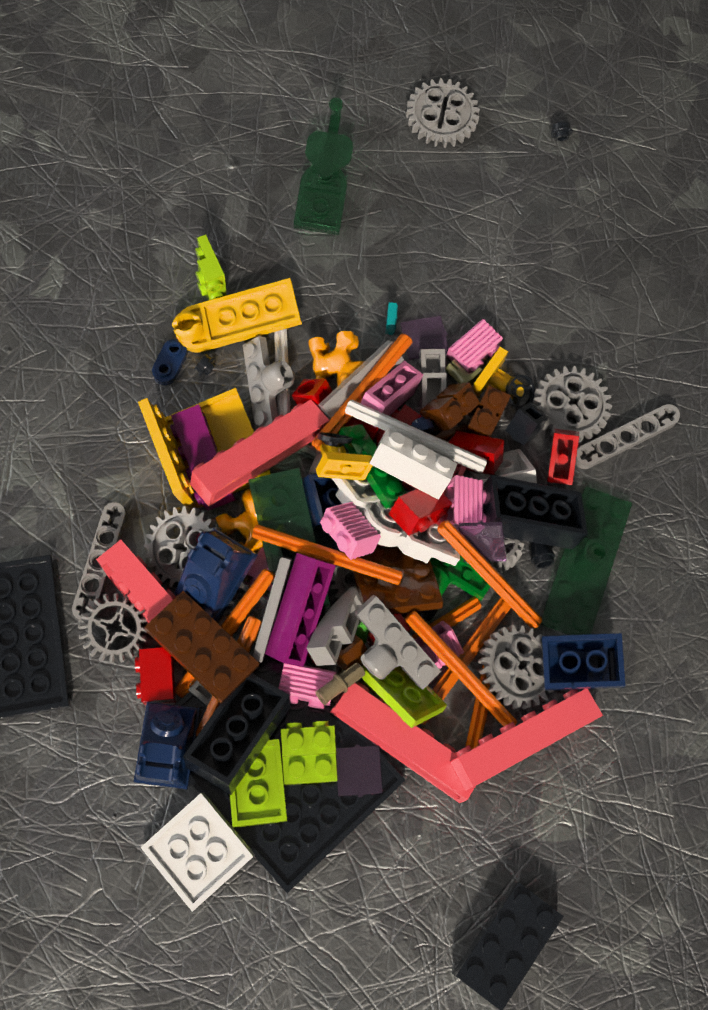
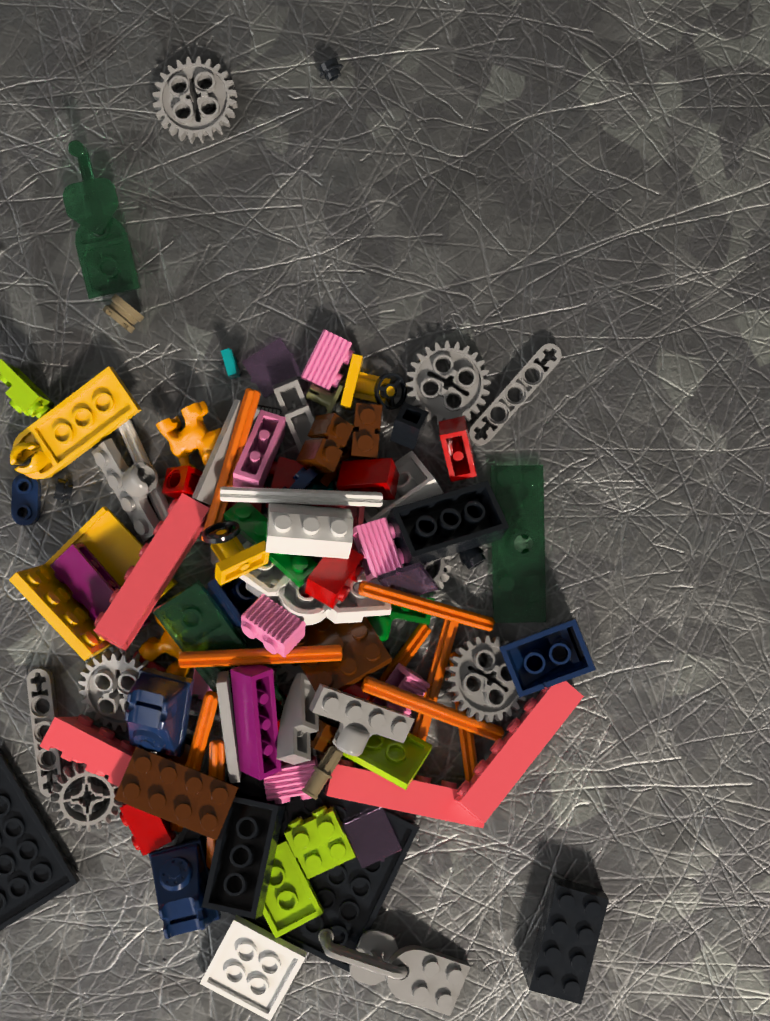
camera: 15 degrees left, 15 degrees up
none -> dark tan wheel [102,294,145,334]
none -> light grey plate [318,929,471,1016]

